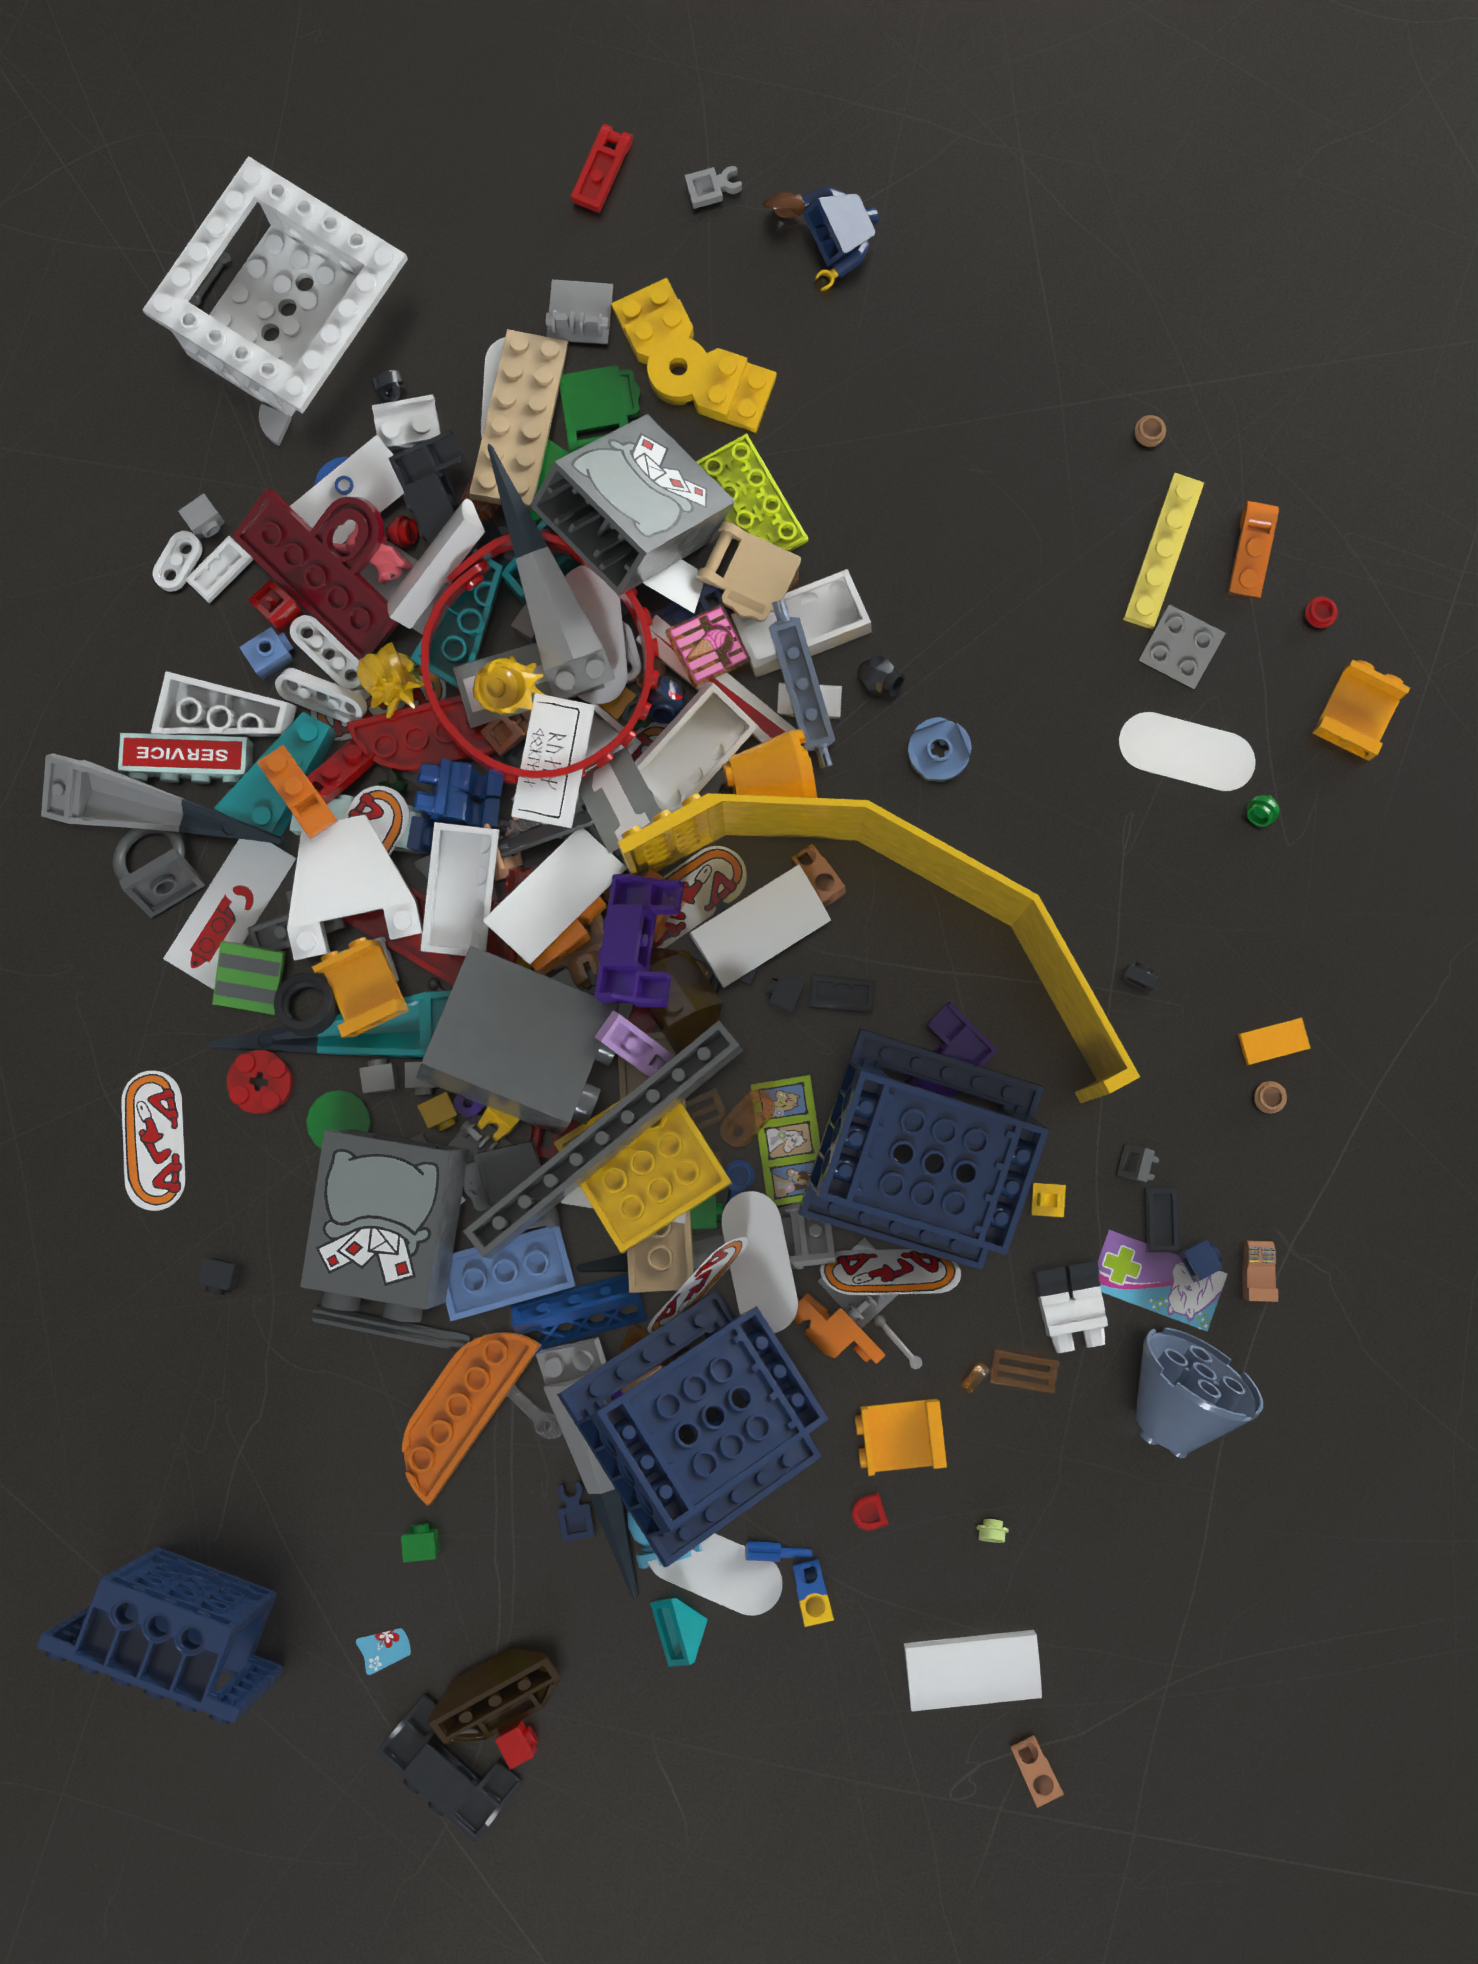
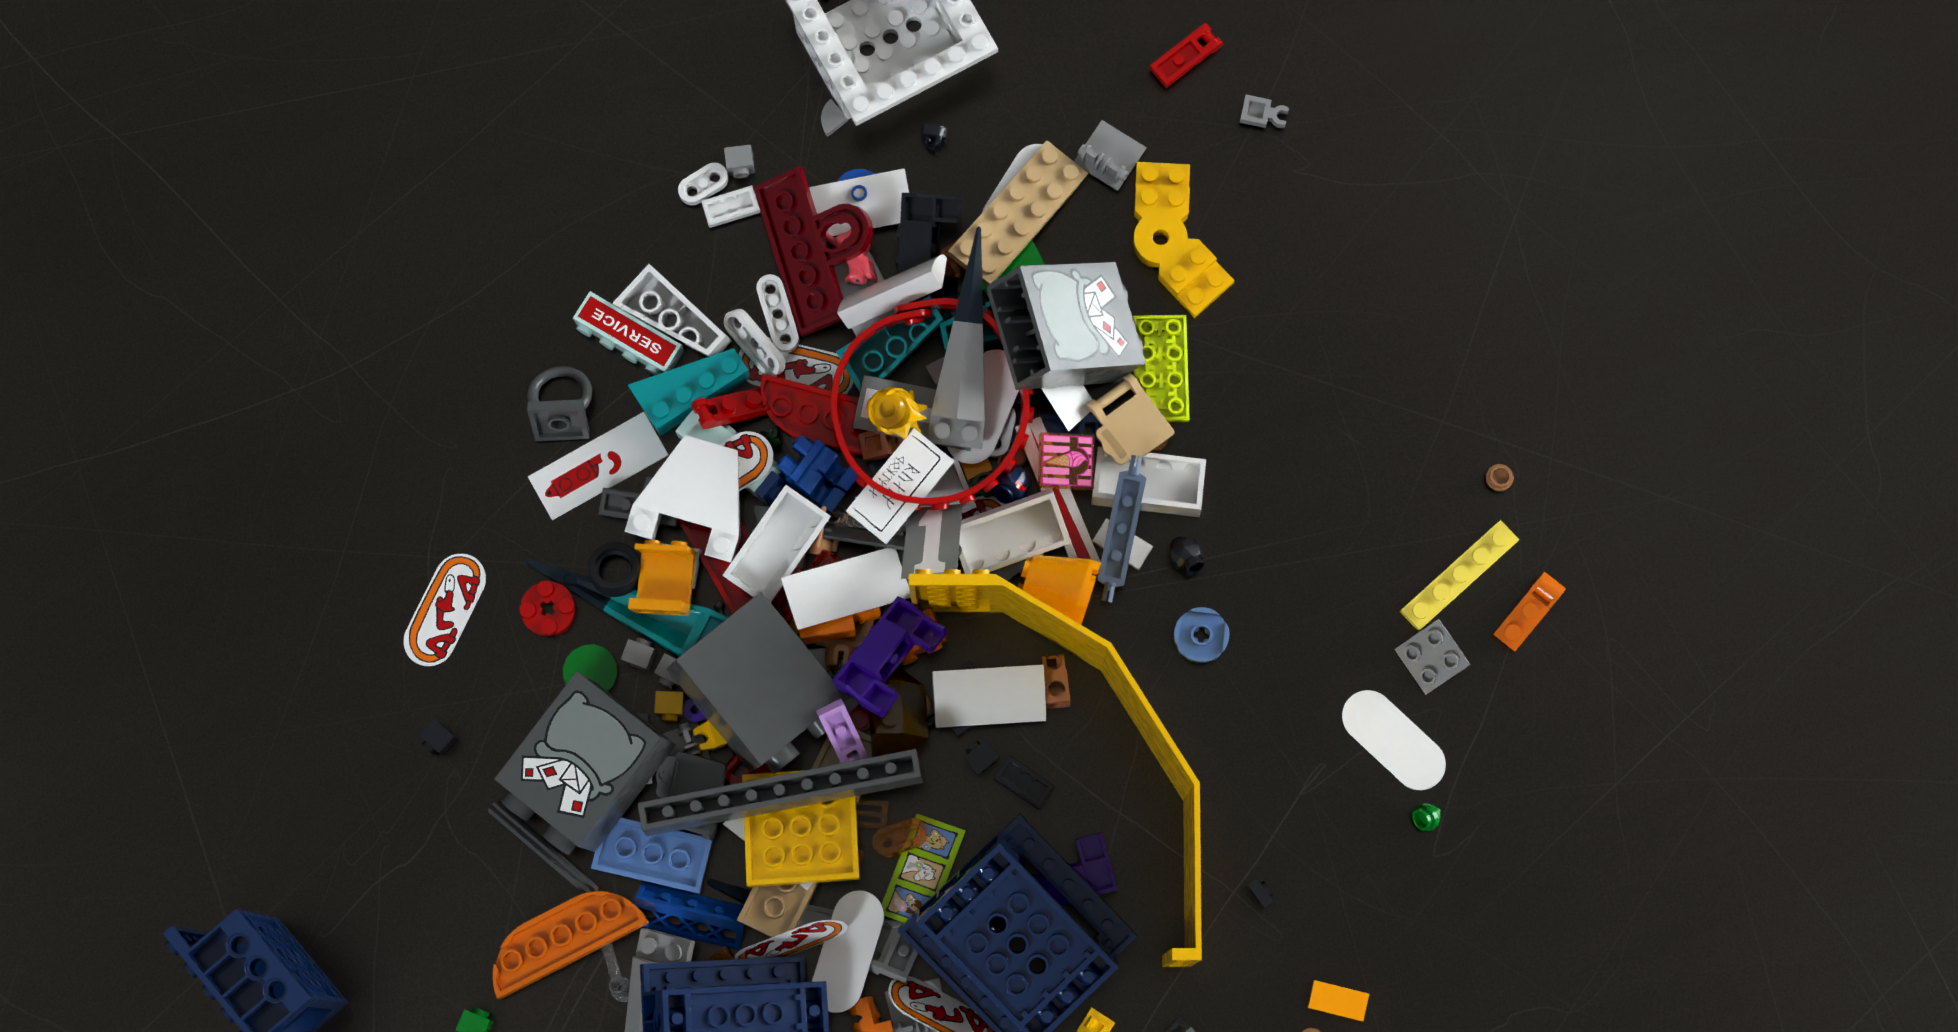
camera: 25 degrees right, 5 degrees down
light grey plate [41,753,285,844] -> none
tile [212,941,286,1015] -> none
medium blue brick [240,627,294,680] -> none
red slope [248,579,304,634] -> none
orange plate [257,745,338,839] -> none
yellow hair [357,642,424,719] -> none
white plate [372,394,441,451] -> none
red plate [385,516,419,547] -> none
green piece [560,365,641,453] -> none
sticker [652,846,747,948] -> none
green plate [690,1196,723,1229] -> none
blue plate [724,1159,755,1206] -> none
dark blue torso [763,187,879,291] -> none
red plate [1305,596,1338,628] -> none
light orange panel [1312,660,1410,761] -> none

